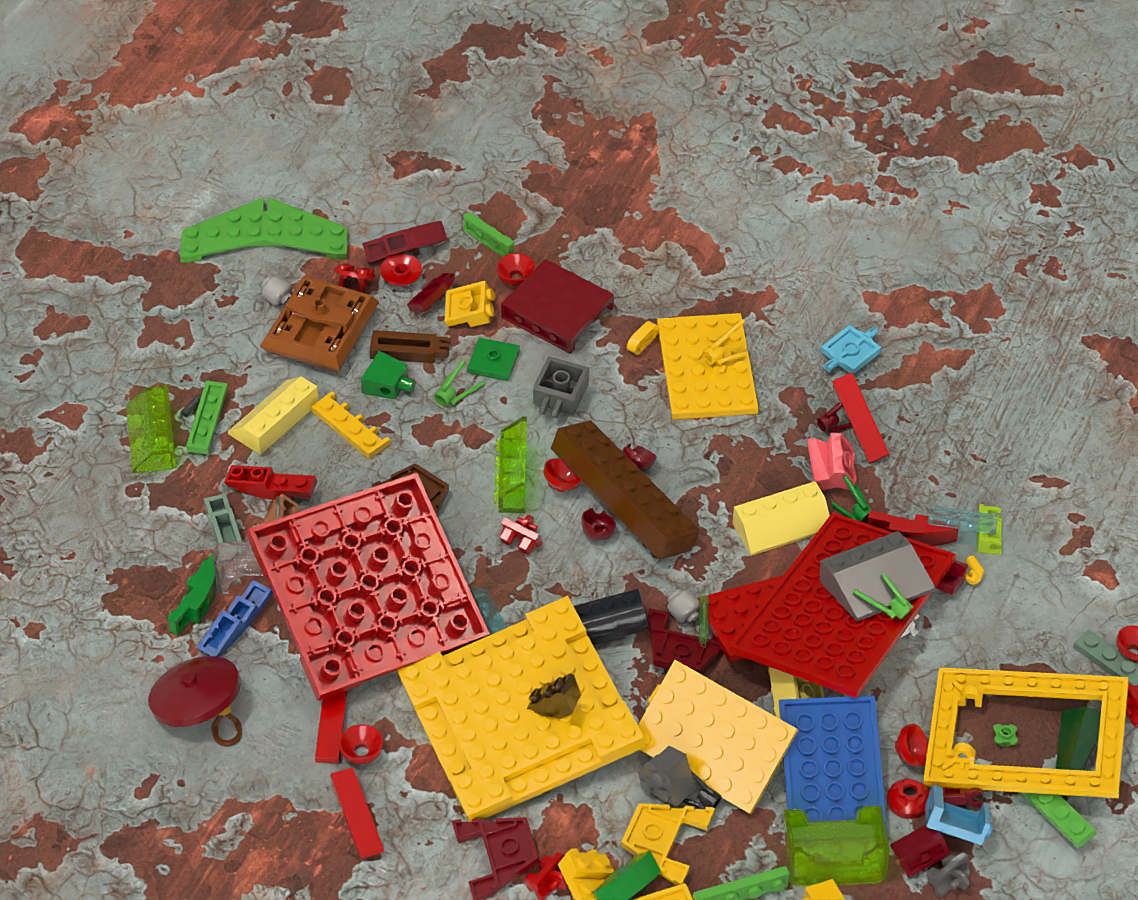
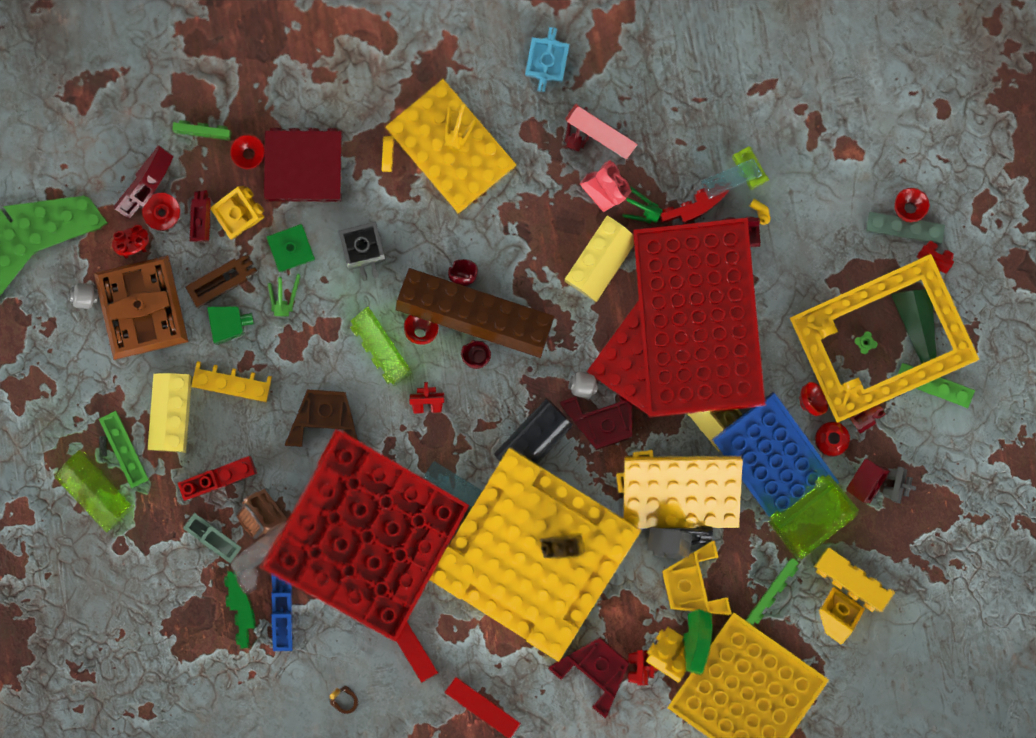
camera: 30 degrees left, 35 degrees up
dark red dish [148,656,241,727] -> none
red piece [339,724,383,764] -> none
bright green piece [699,590,709,648] -> none
slope [820,531,935,621] -> none
bright green plant [854,573,913,620] -> none
dark azure panel [925,785,993,845] -> none

